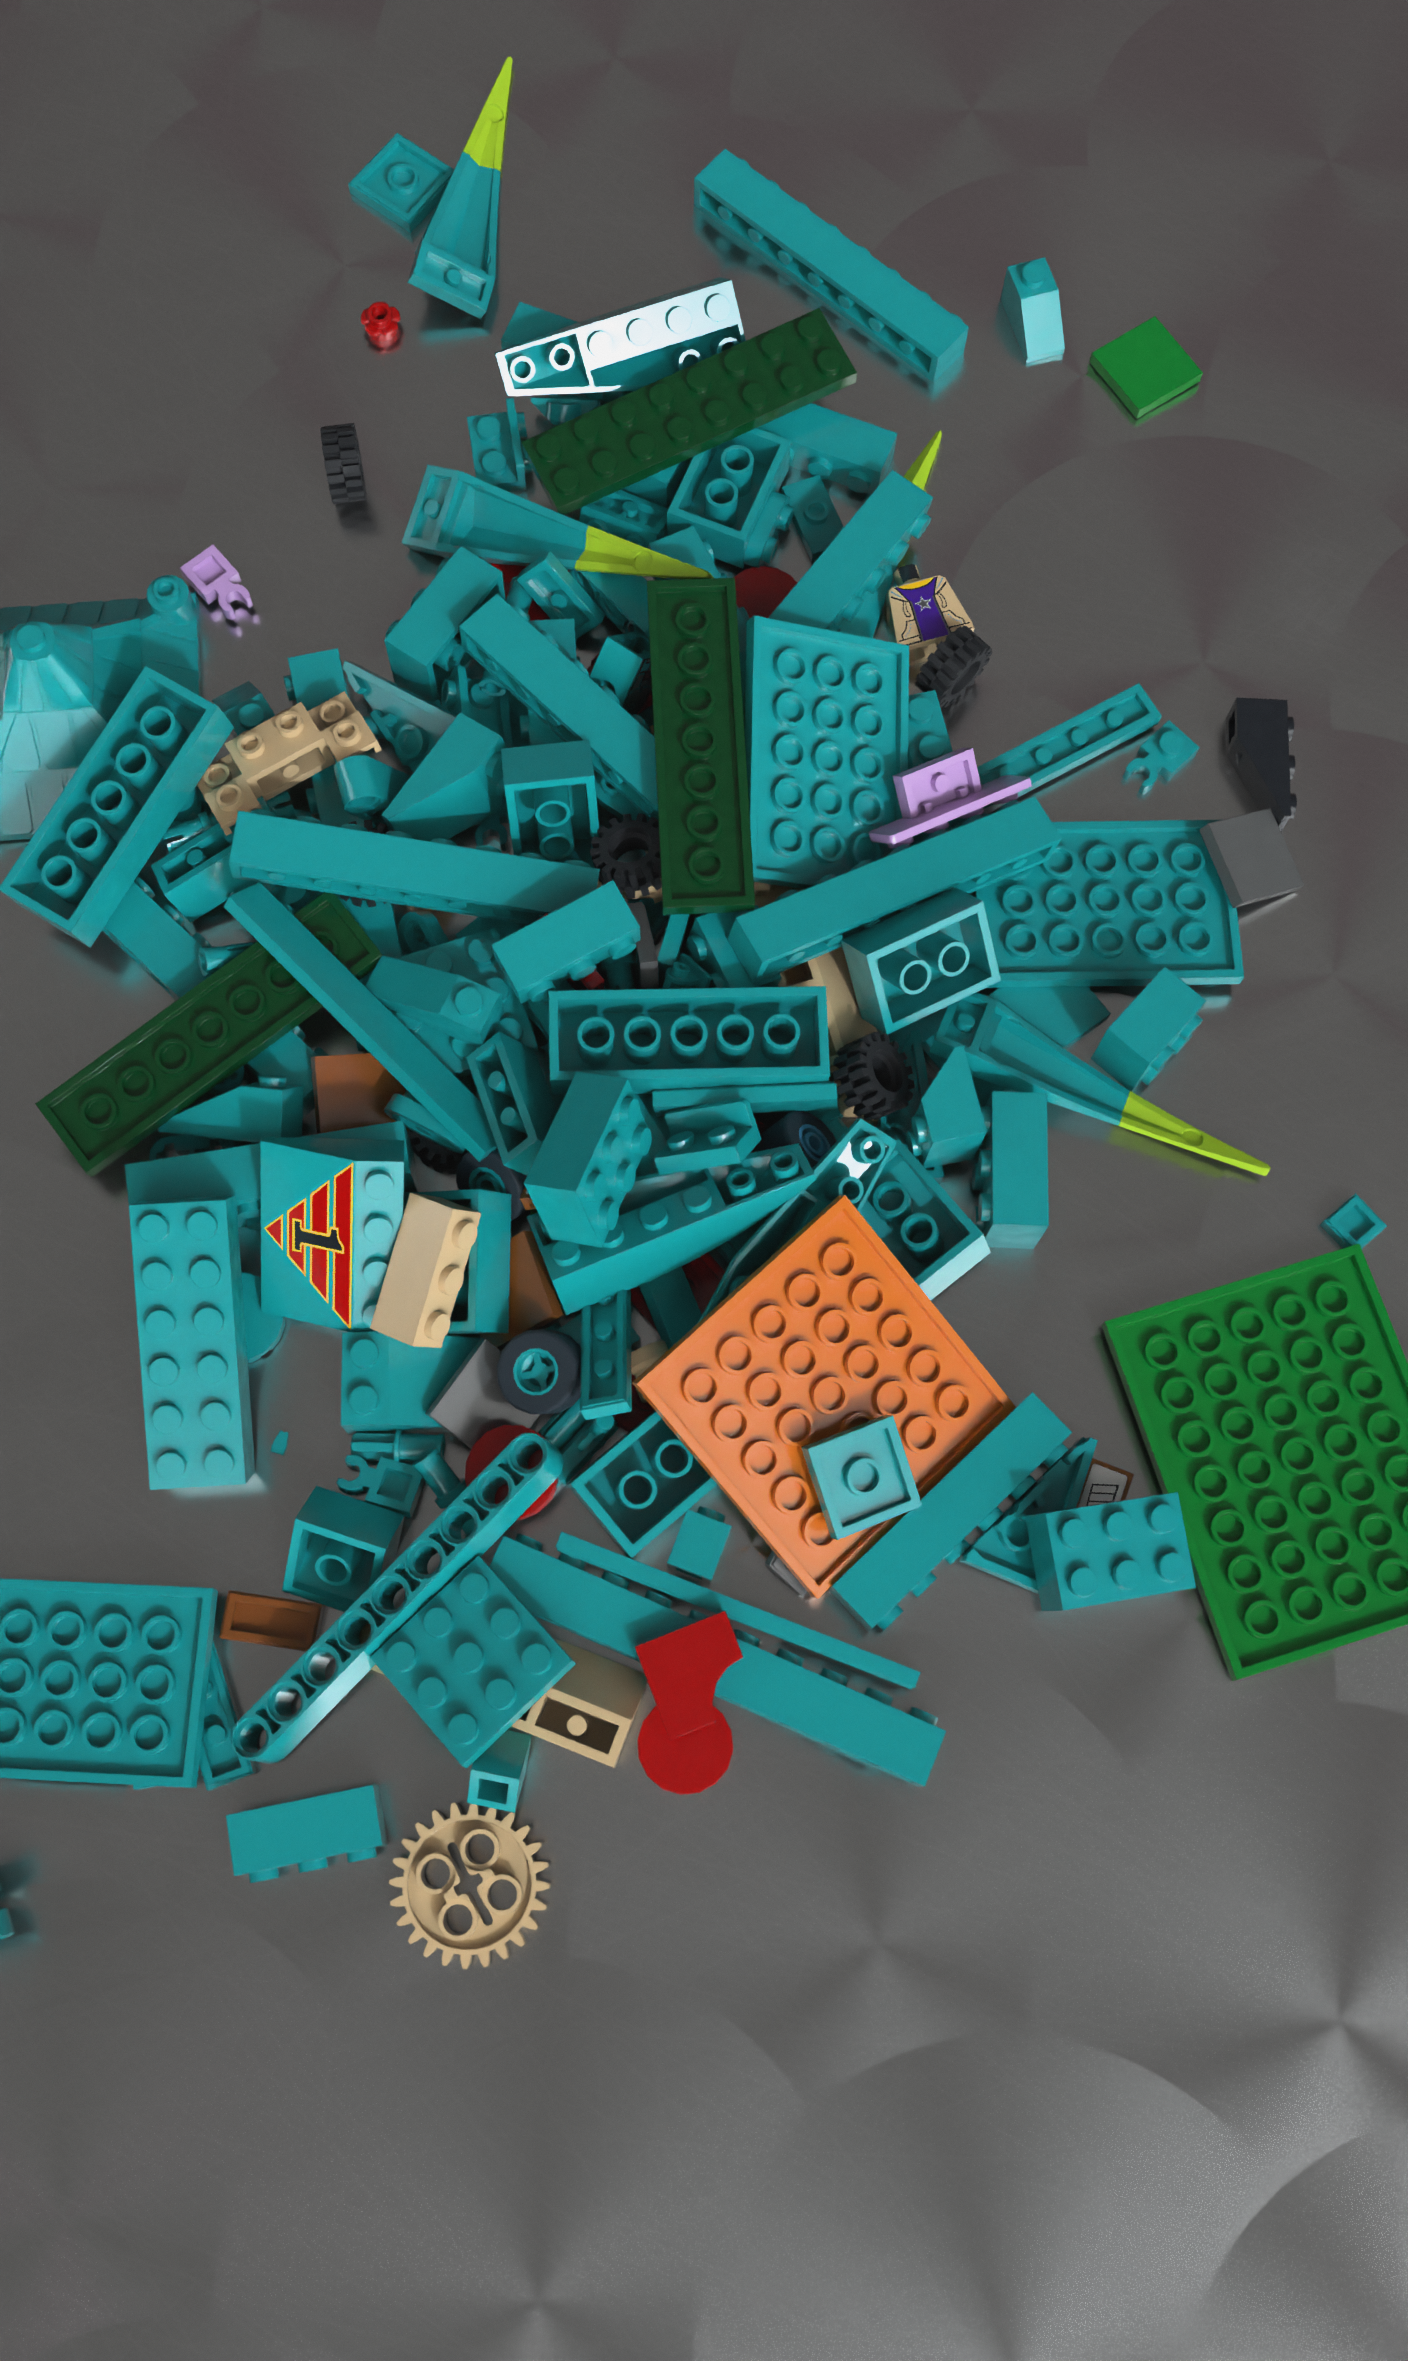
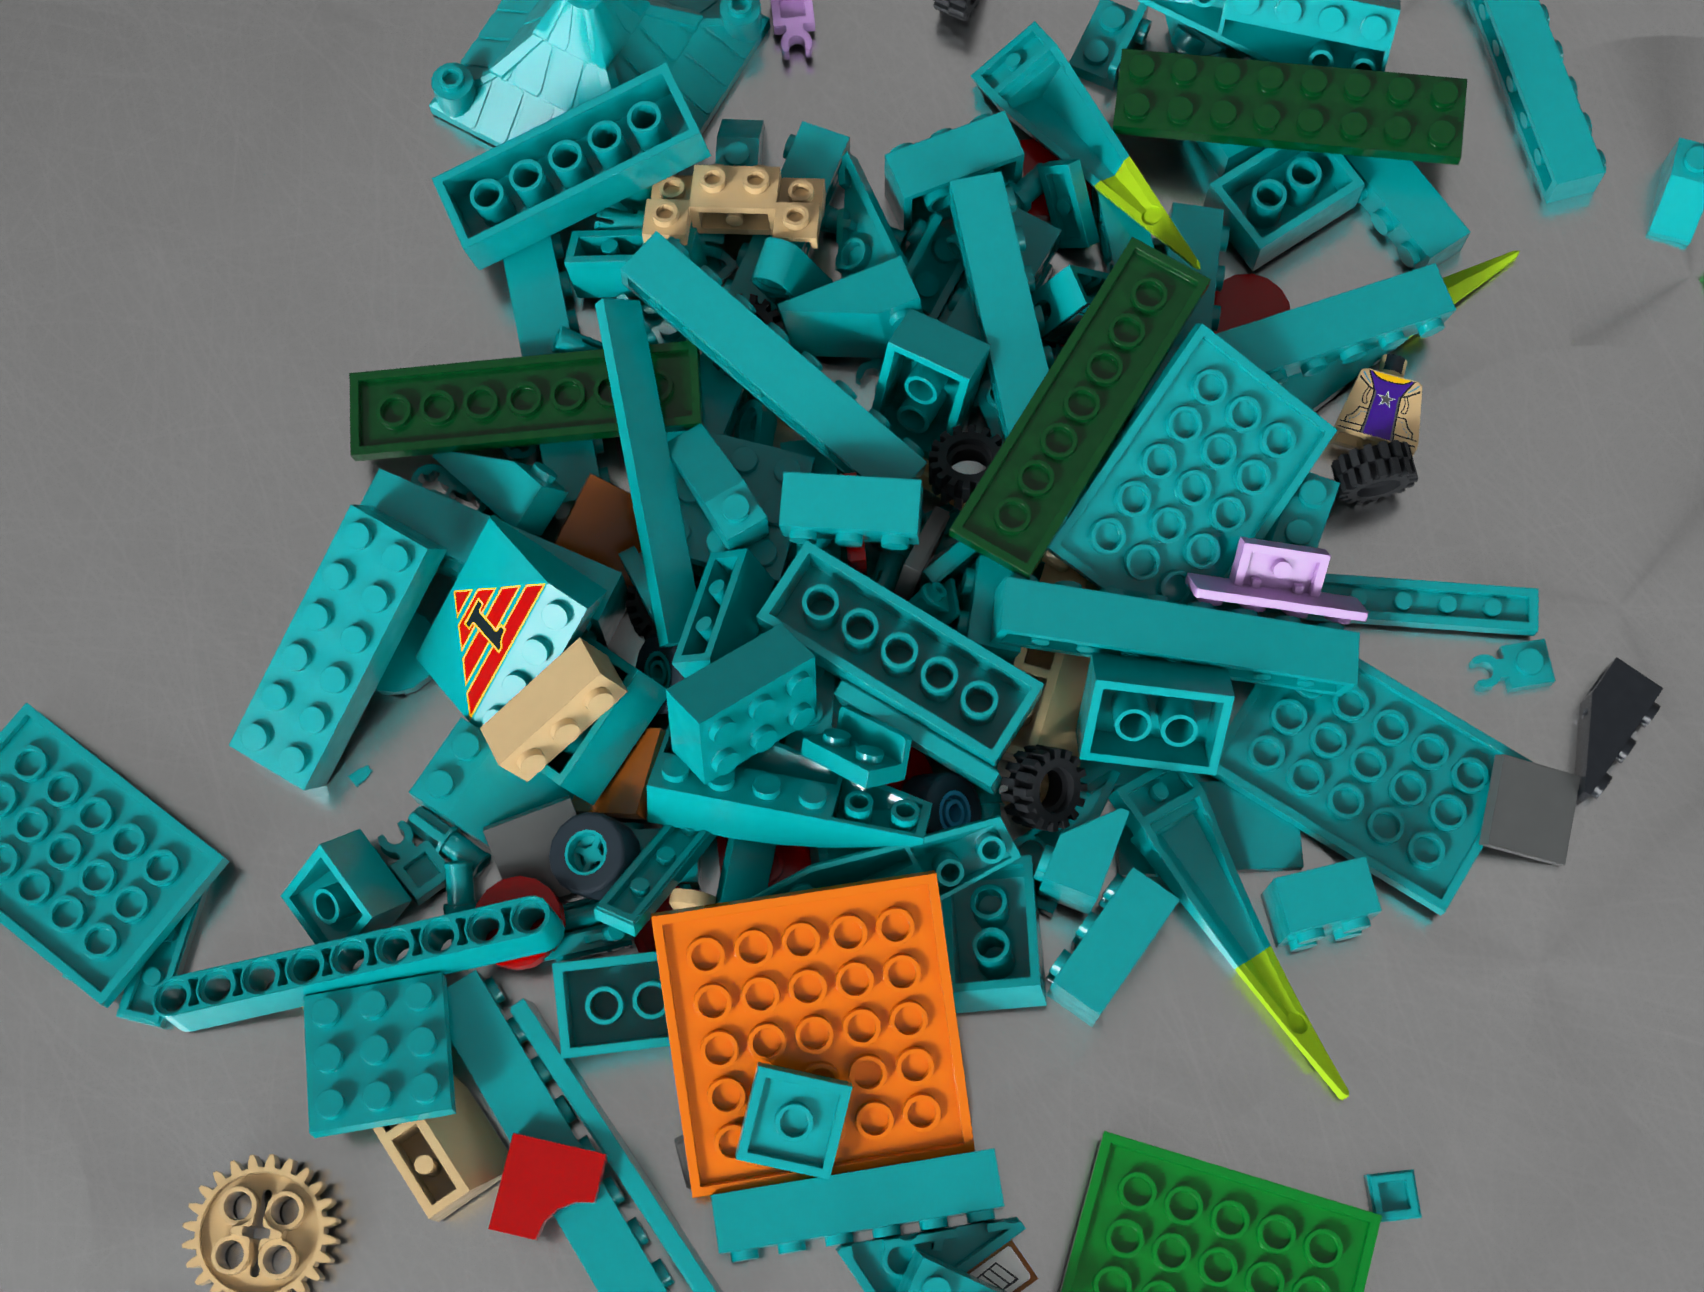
camera: 40 degrees right, 0 degrees up
dark orange tile [219,1590,325,1652] -> none
teal brick [226,1785,388,1883] -> none
teal brick [467,1730,531,1813] -> none
teal bracket [579,490,668,548] -> none
red tile [637,1706,733,1795] -> none
teal brick [667,1506,732,1585] -> none
teal plate [744,491,794,568] -> none
teal plate [781,475,844,562] -> none

